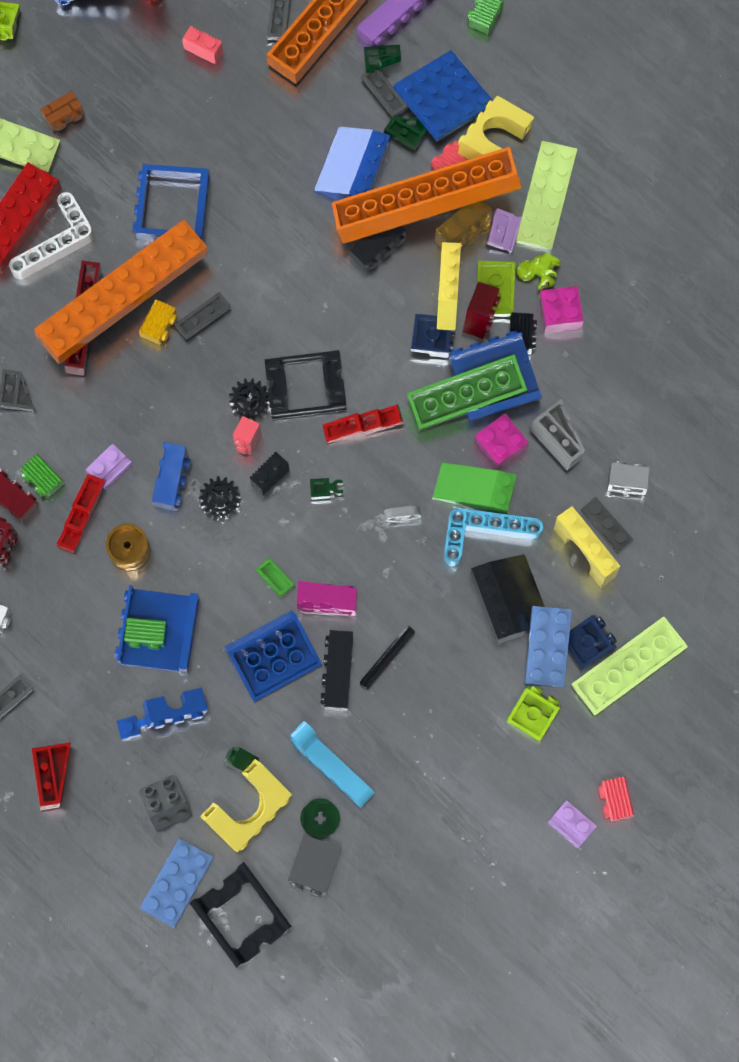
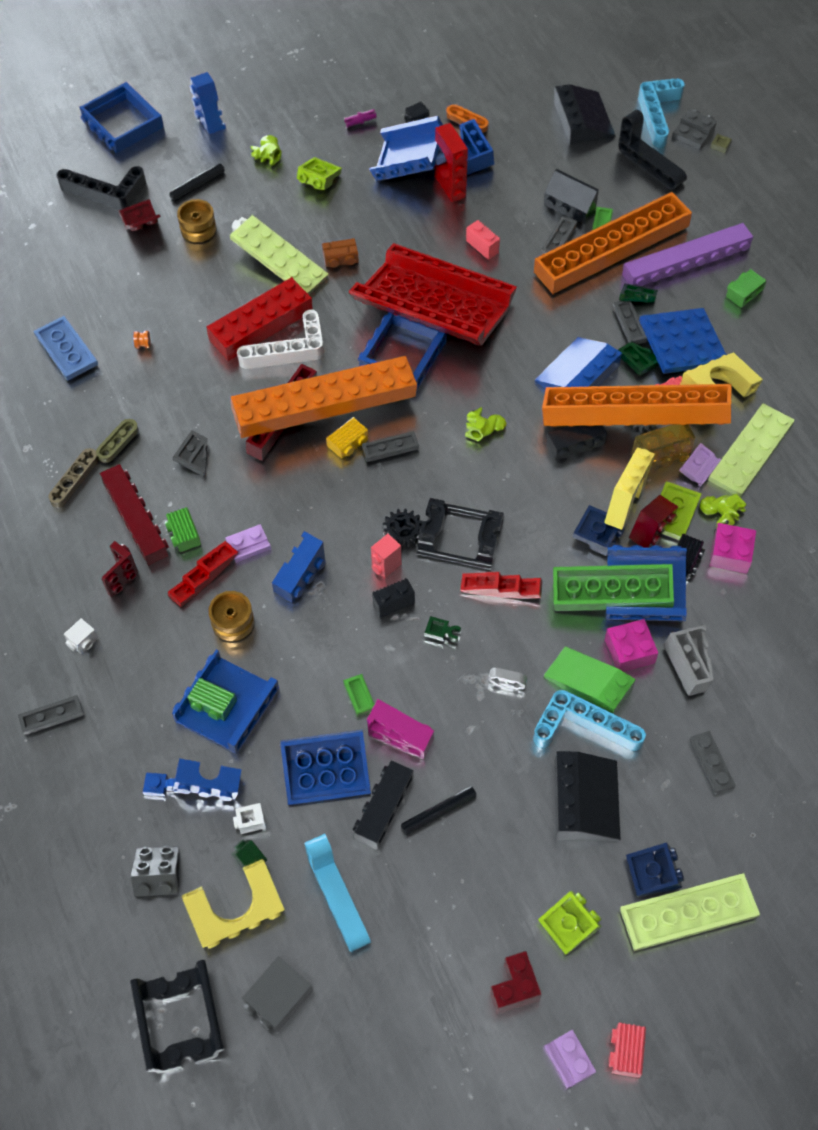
camera: 20 degrees right, 15 degrees down
red wedge [31,742,71,811] -> none
medium blue plate [139,838,214,928] -> none
black gear [199,476,241,518] -> none
dark green plate [300,798,340,839] -> none
medium blue plate [525,606,572,687] -> none
light yellow arch [554,506,620,588] -> none
light grey brick [608,461,650,494] -> none
none -> white brick [233,803,266,834]
none -> red slope [349,243,517,346]
none -> lime animal [465,407,507,441]
none -> dark red brick [490,951,542,1014]

